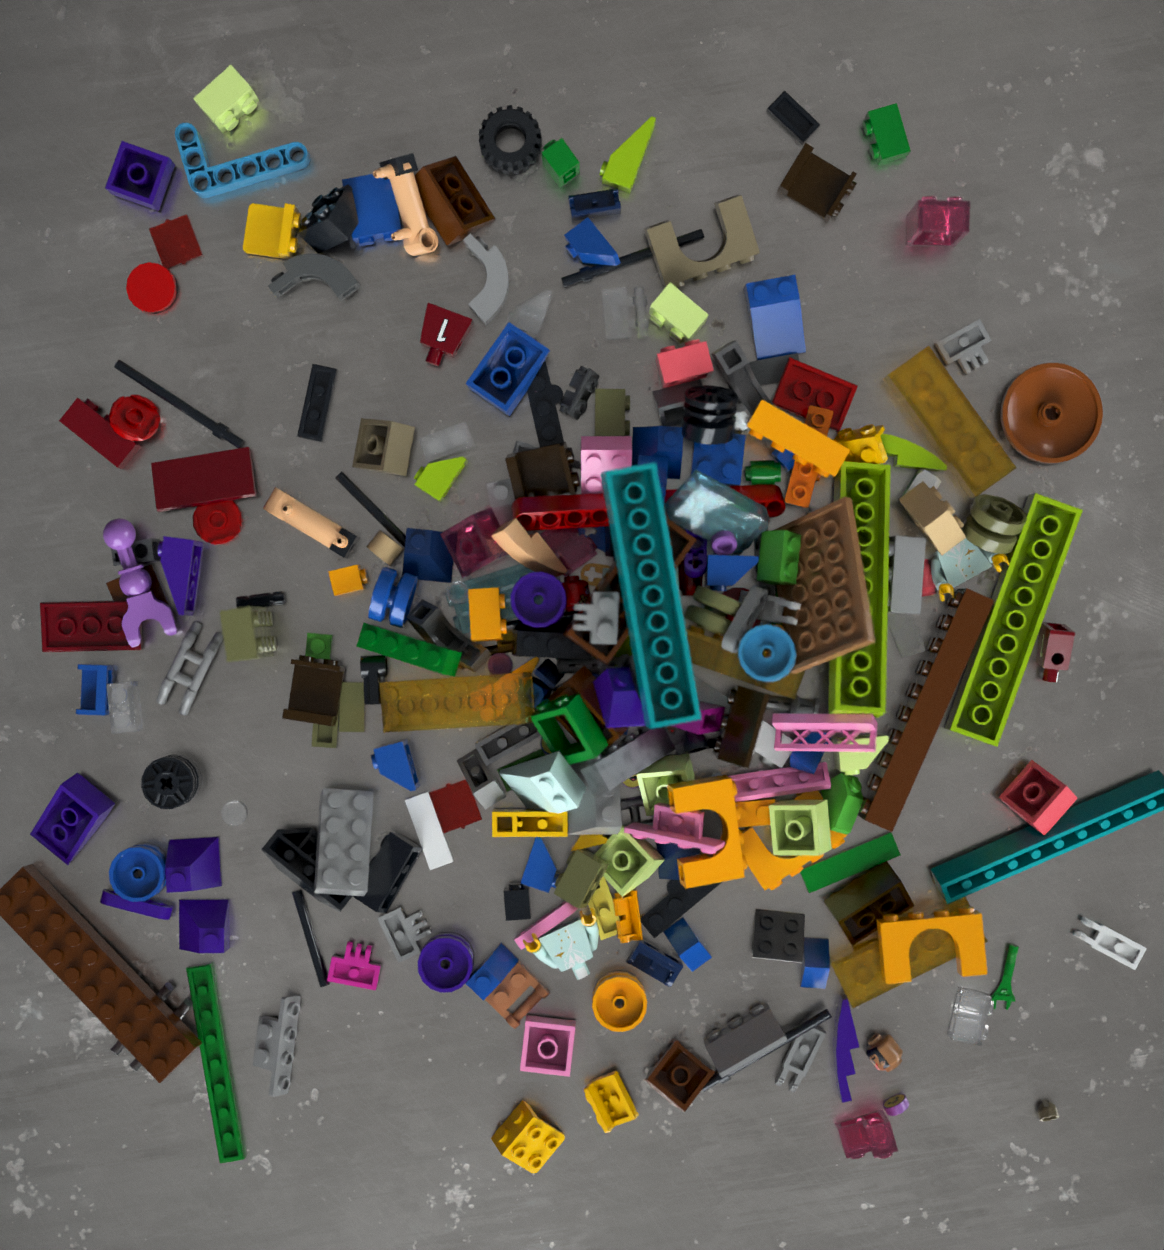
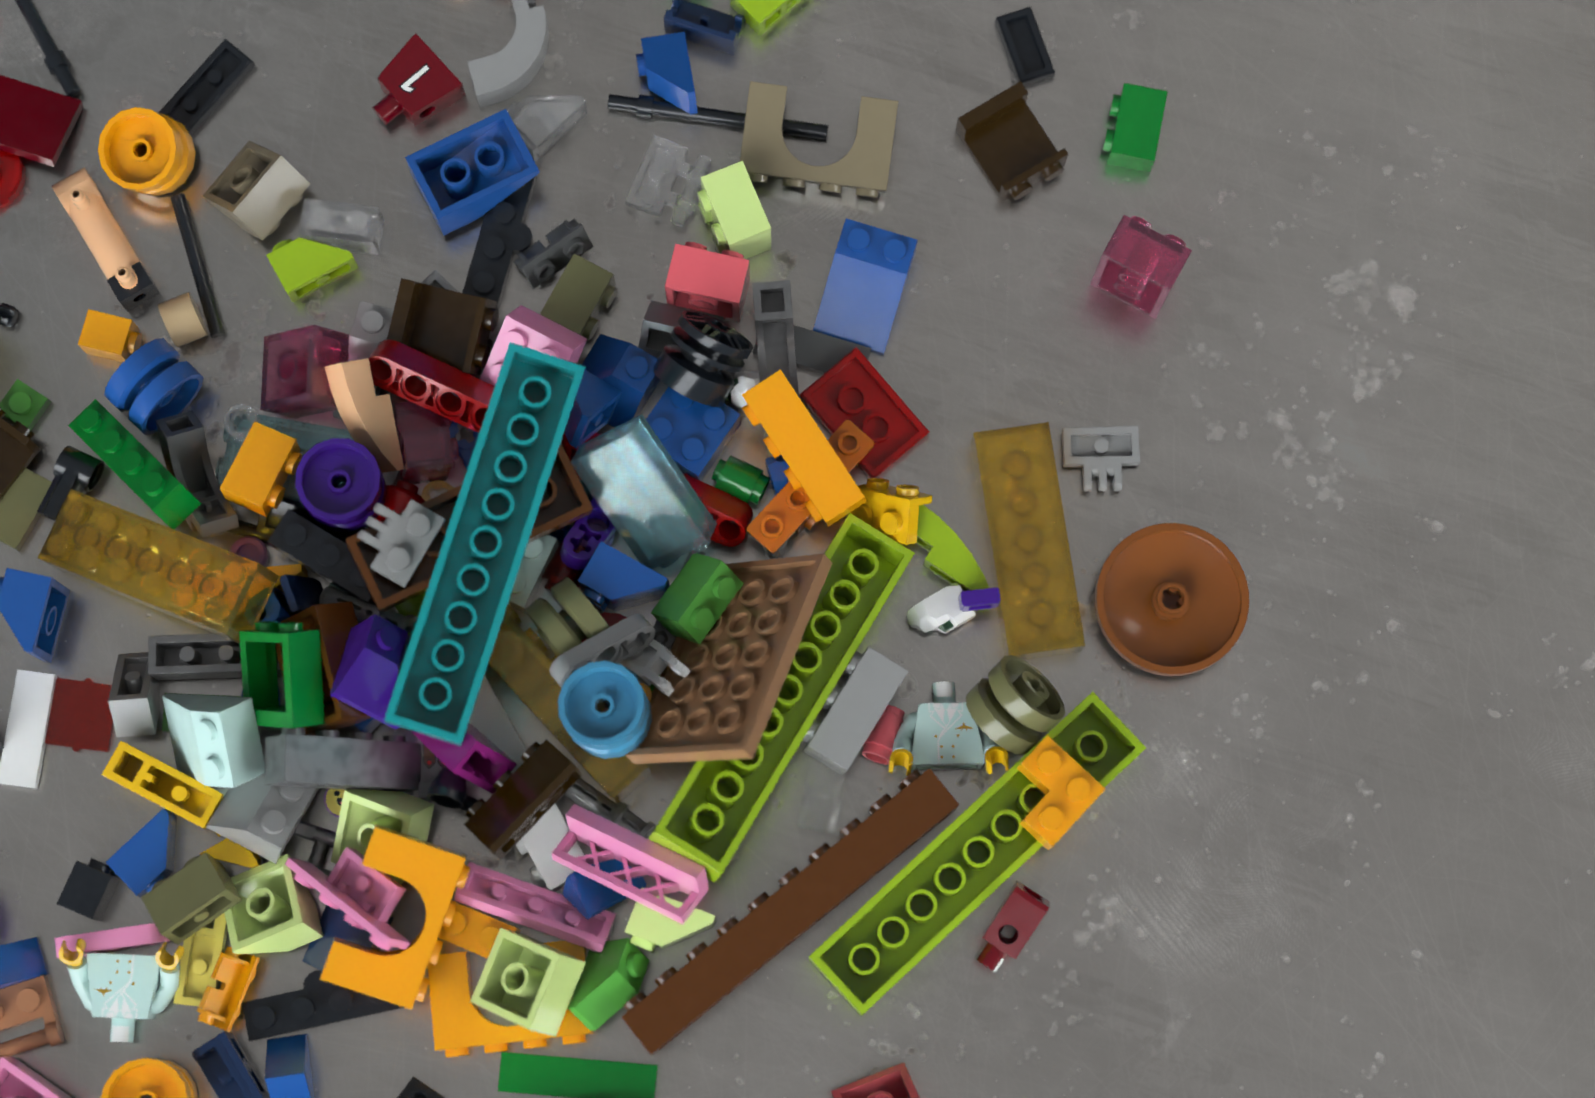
camera: 25 degrees right, 10 degrees down
dark blue slope [402,528,456,583] -> none
medium lavender tile [711,531,737,555] -> none
tan brick [899,481,966,555] -> none
none -> light orange wheel [98,107,196,196]
none -> dark purple tile [958,587,1001,612]
none -> light orange brick [1017,735,1106,850]

